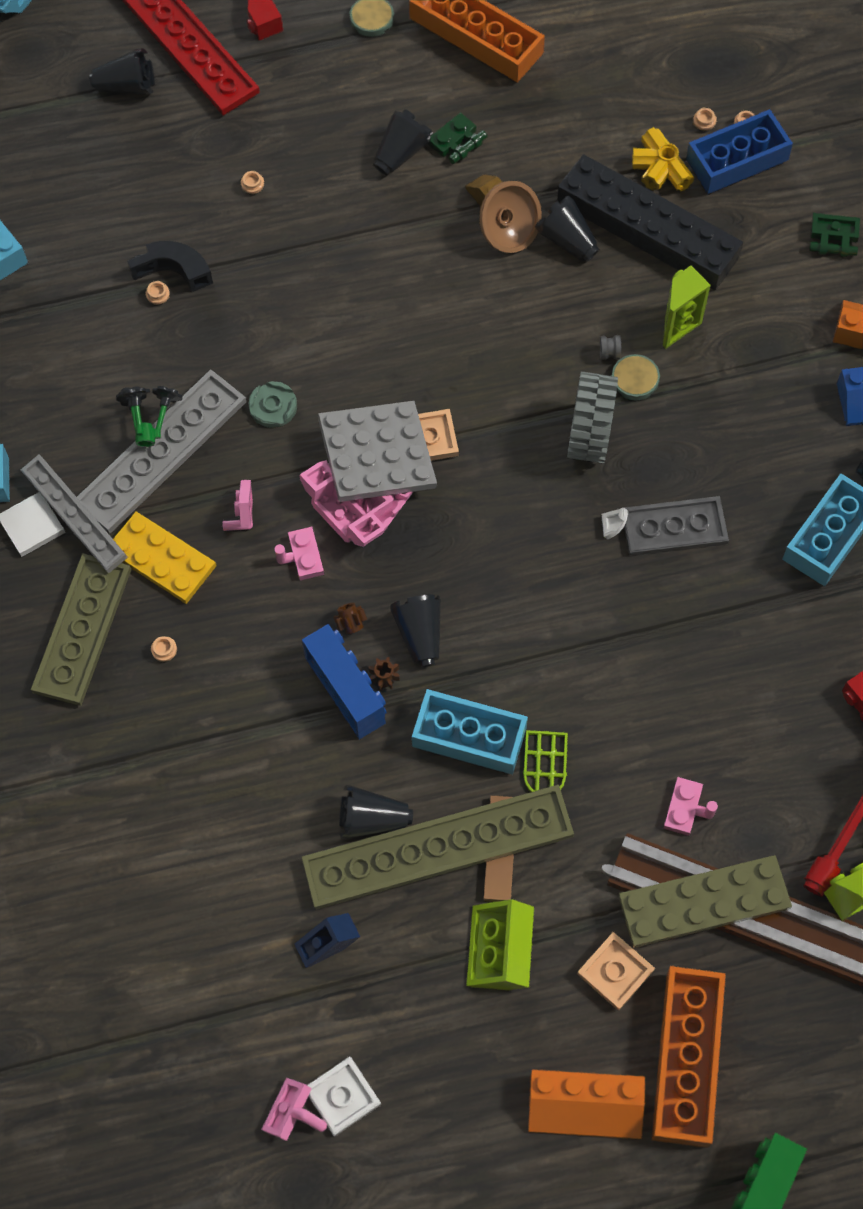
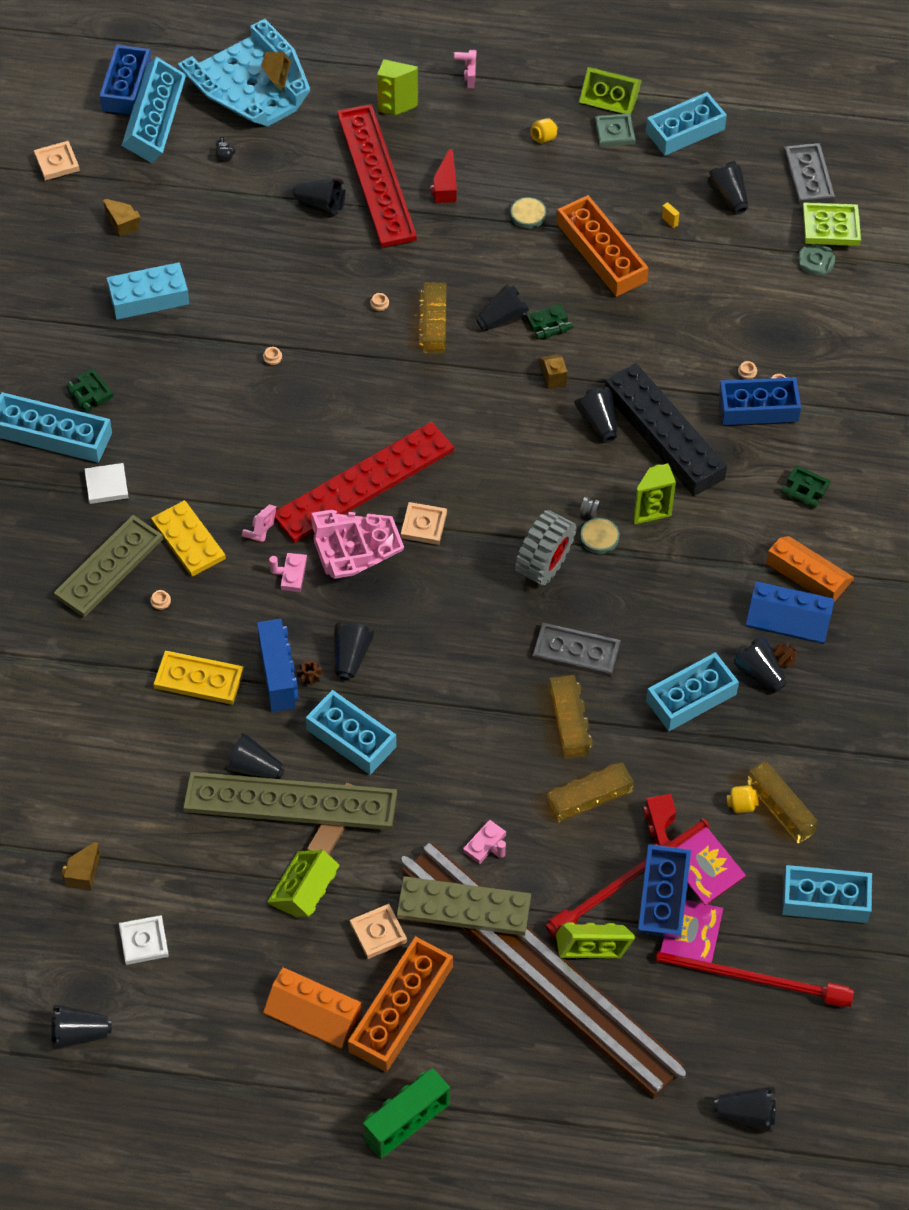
camera: 20 degrees right, 10 degrees down
light grey tile [21,454,128,573] -> none
light grey plate [77,370,247,534] -> none
plant [116,386,183,447] -> none
black arch [127,241,213,292] -> none
sand green tile [248,381,297,428] -> none
bright pink plate [262,1078,327,1141] -> none
dark blue slope [294,913,360,968] -> none
light grey plate [318,401,437,502] -> none
reddish brown gear [333,603,367,634] -> none
medium nougat dish [480,181,542,253] -> none
lime window [523,730,568,792] -> none
white tile [602,508,628,539] -> none
yellow piece [632,127,694,191] -> none
none -> pearl gold slope [62,842,100,890]
none -> yellow plate [154,651,244,705]
none -> red plate [274,422,454,544]
none -> clear yellow brick [419,282,446,353]
none -> clear yellow brick [547,762,634,823]
none -> clear yellow brick [550,675,593,758]

